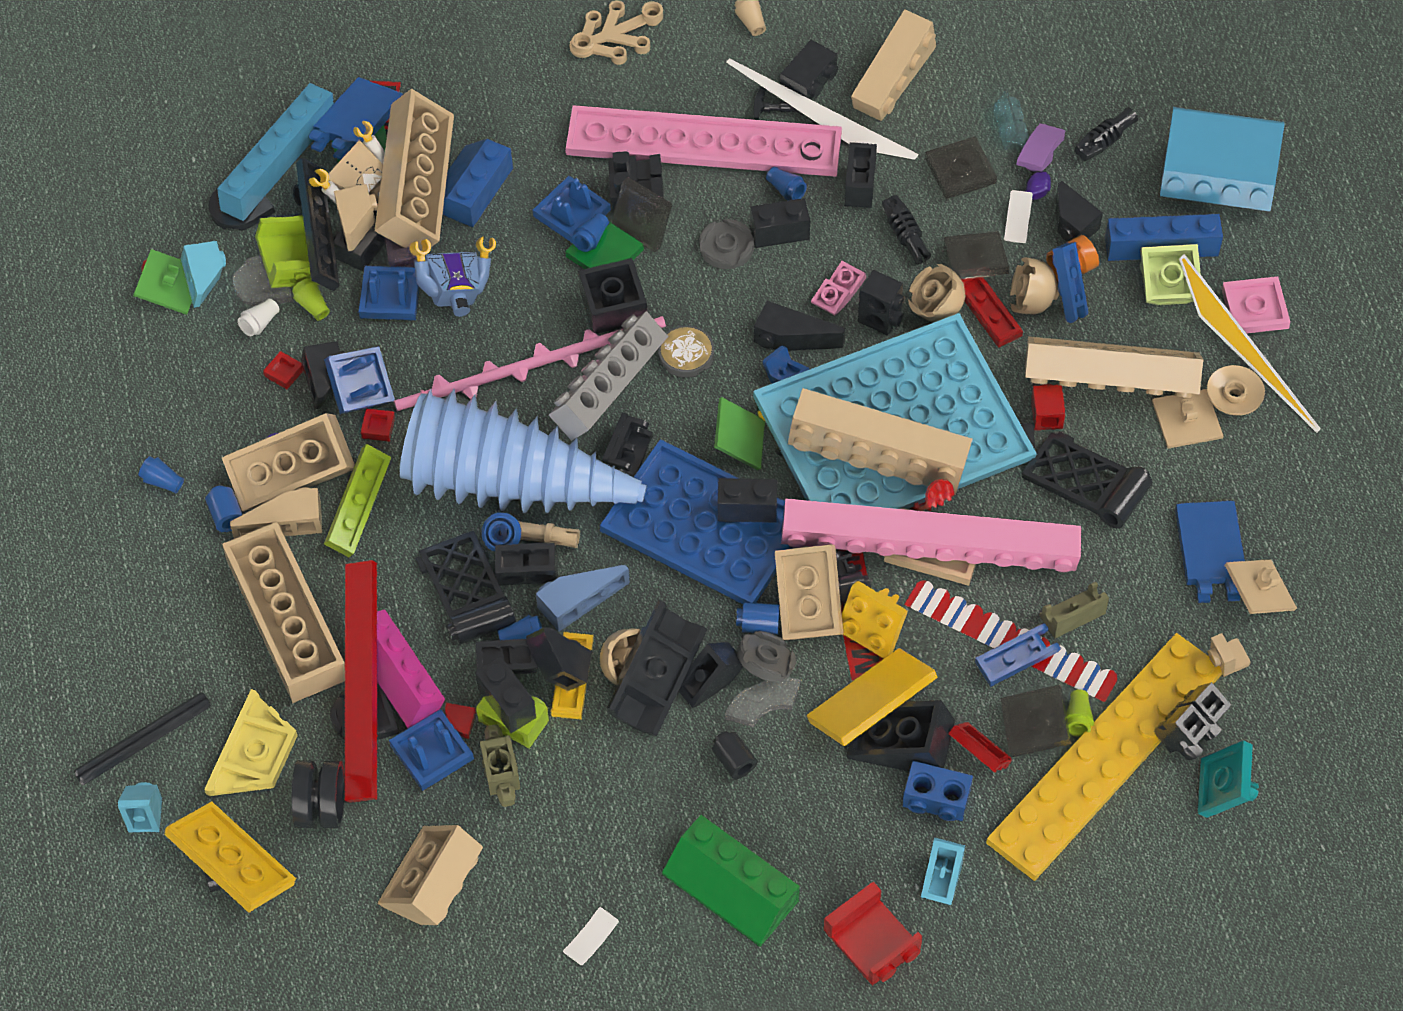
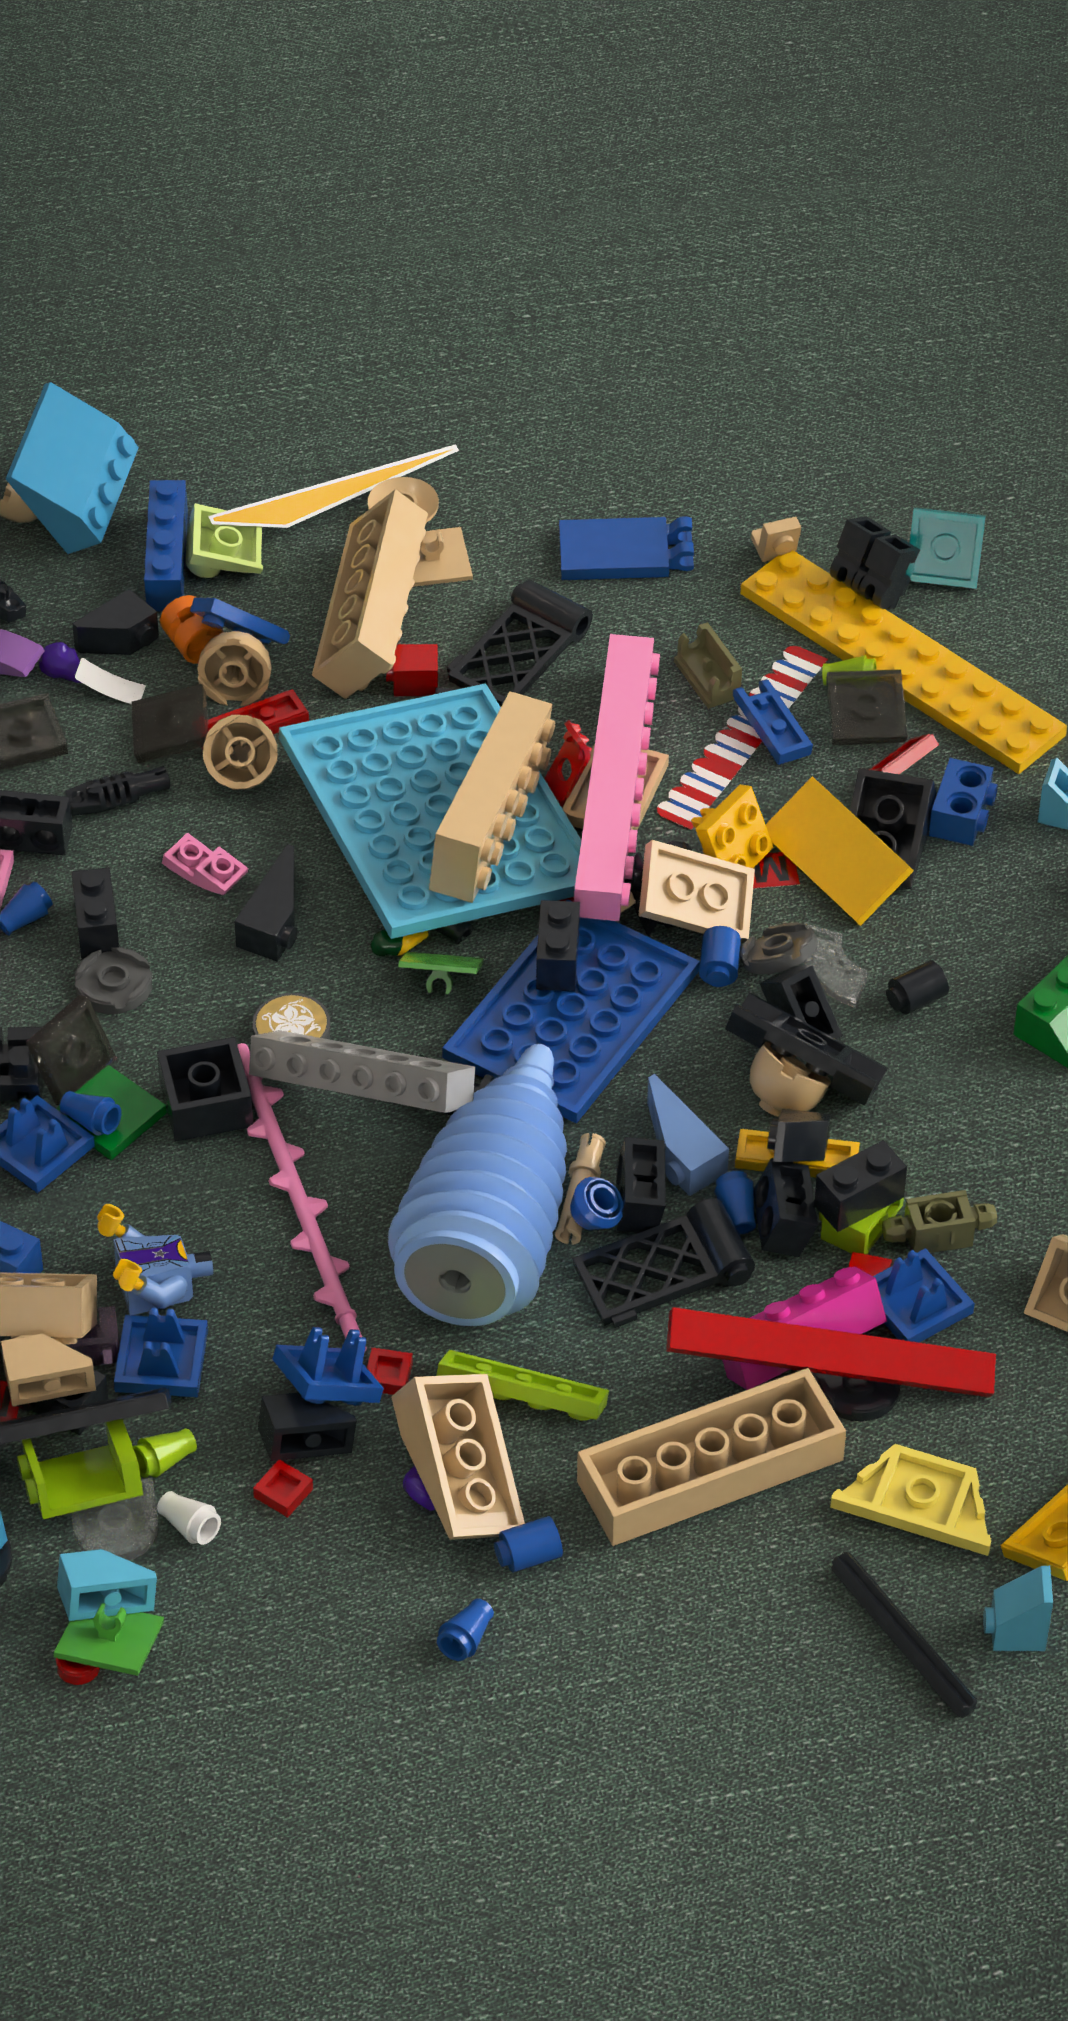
camera: 90 degrees left, 10 degrees down
tan slope [230,487,322,539] -> none
black wheel [292,760,345,829] -> none
blue bracket [763,346,810,384] -> none
black brick [858,270,905,335] -> none
bright pink plate [1222,276,1290,333] -> none
tan piece [1225,560,1297,614] -> none

